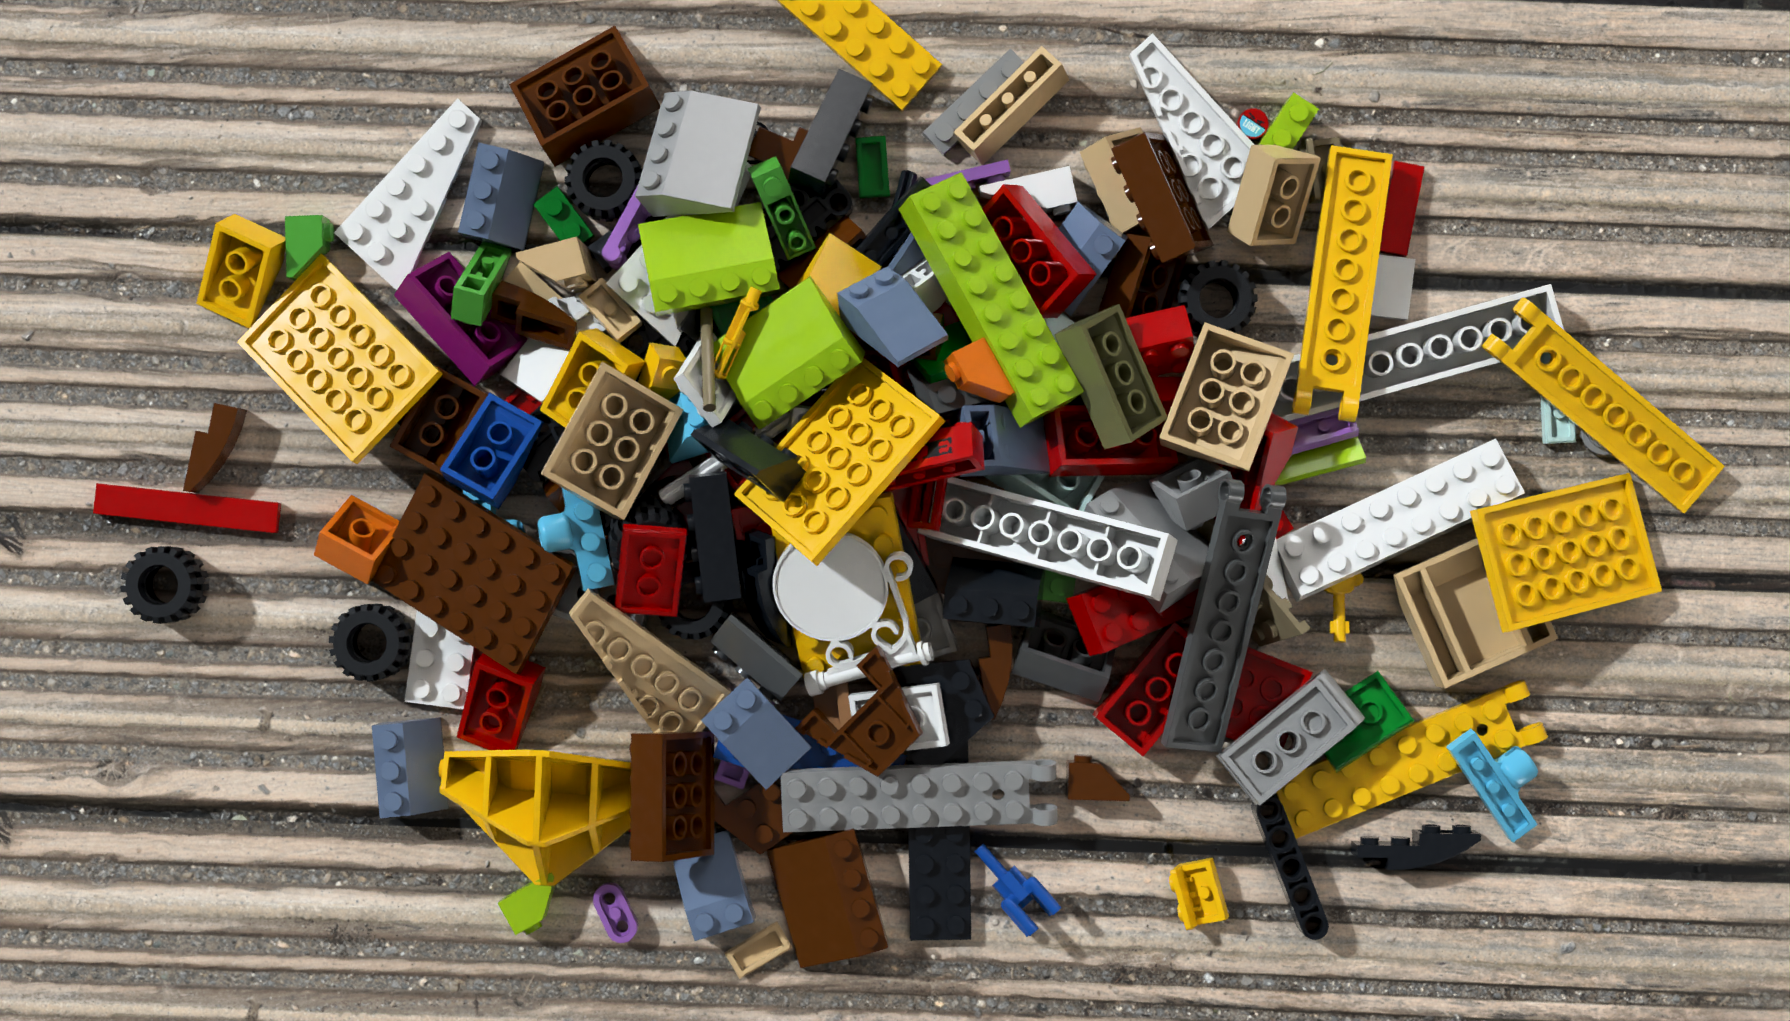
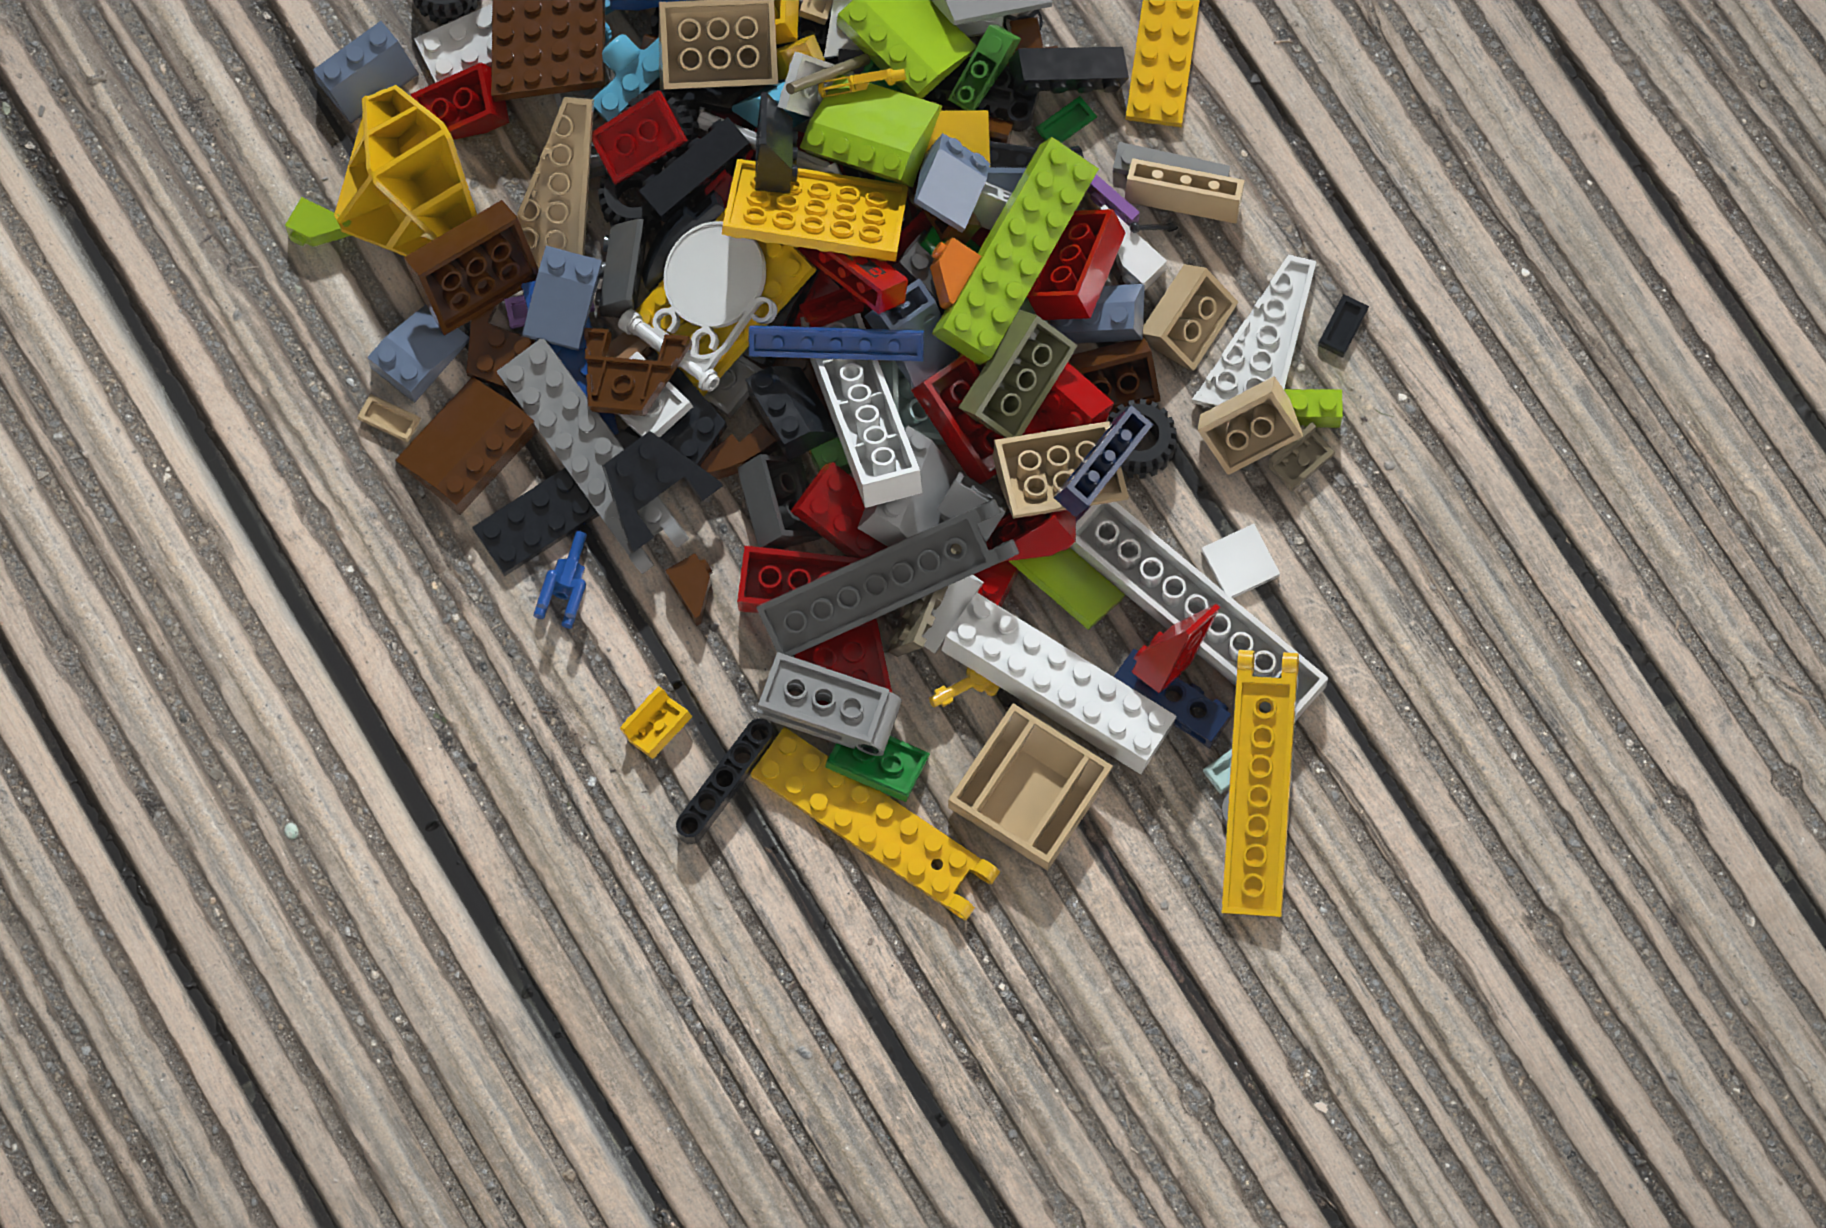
camera: 60 degrees right, 15 degrees down
medium lavender plate [593,882,638,943] -> none
reddish brown slope [1111,132,1214,263] -> none
tile [1236,108,1269,141] -> none
medium lavender plate [1288,407,1359,457] -> none
yellow hinge [1292,145,1393,422] -> none
black slope [1351,824,1481,870] -> none
red tile [1380,161,1425,257] -> none
medium azure plate [1446,728,1538,842] -> none
yellow plate [1470,473,1662,633] -> none
none -> black wing [602,431,724,553]
none -> blue tile [749,326,924,361]
none -> dark blue brick [1053,405,1153,517]
none -> dark blue brick [1114,649,1231,749]
none -> black hinge [1129,222,1178,233]
none -> red slope [1132,604,1220,693]
none -> black tile [1318,294,1369,358]

